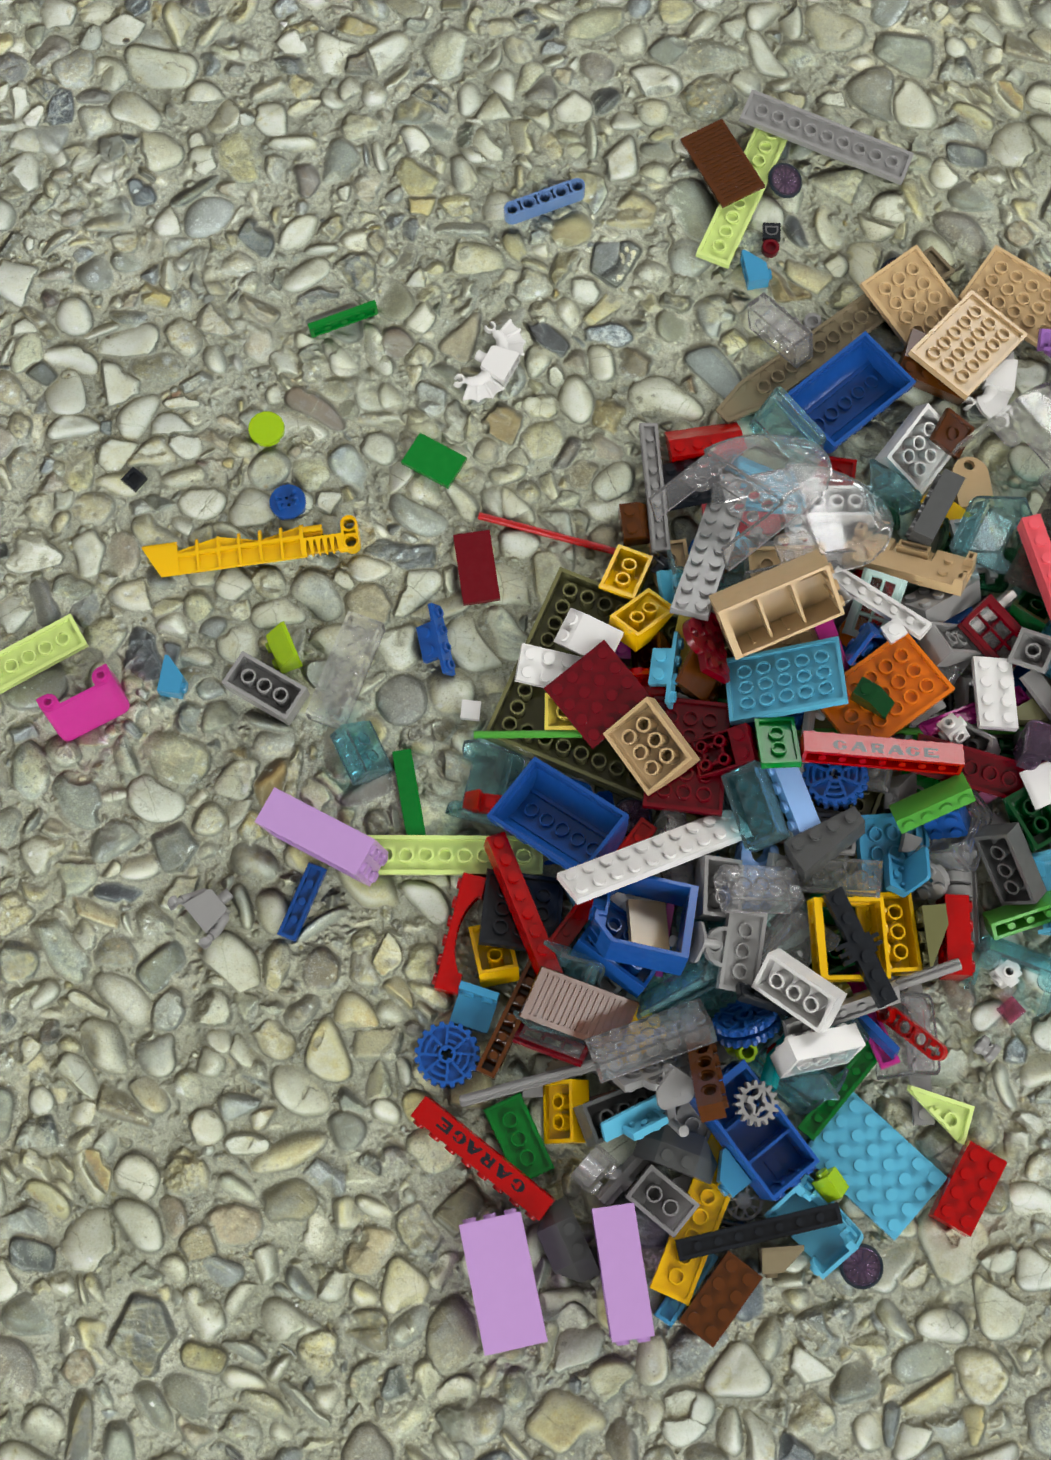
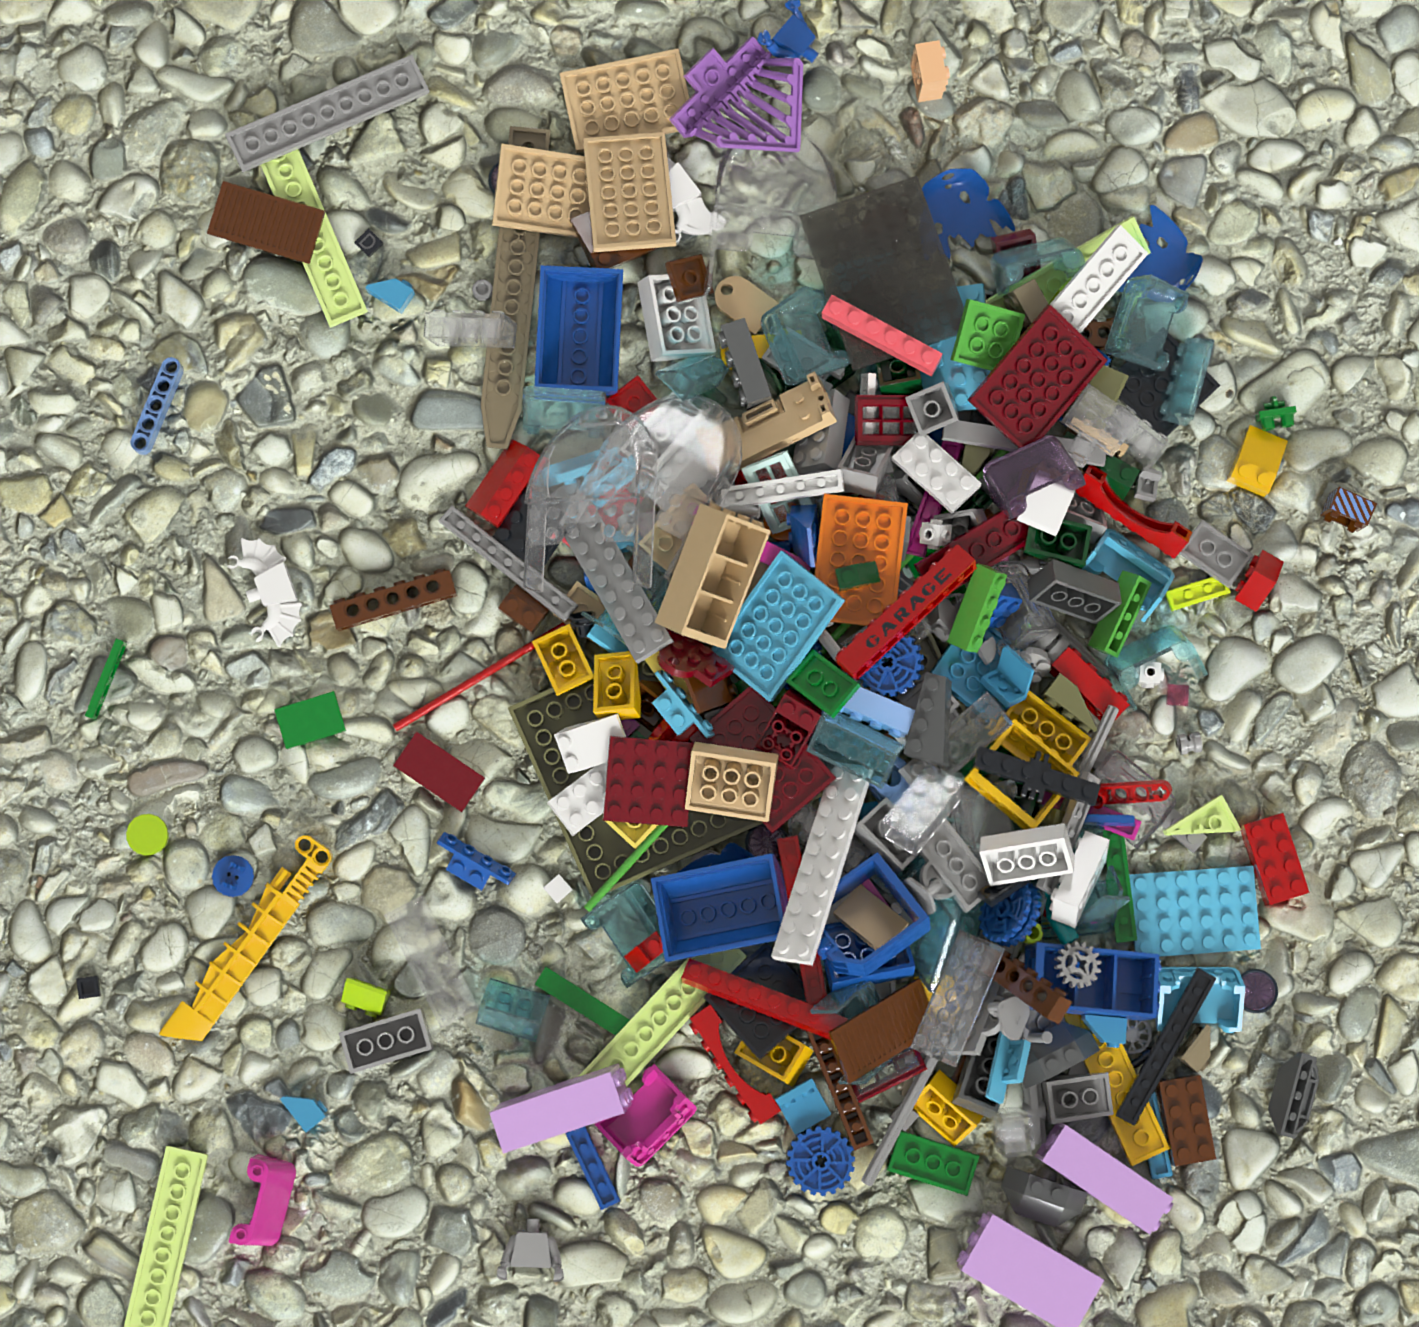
camera: 55 degrees left, 10 degrees up
red brick [410,1096,556,1221] -> none
dark red tile [761,239,780,258] -> none
clear purple wheel [768,163,802,198] -> none
lime brick [812,1166,849,1203] -> none
white plate [880,617,908,645] -> none
none -> reddish brown brick [329,568,458,631]
none -> dark pink windscreen [594,1064,697,1167]
none -> dark grey wedge [1268,1052,1319,1139]

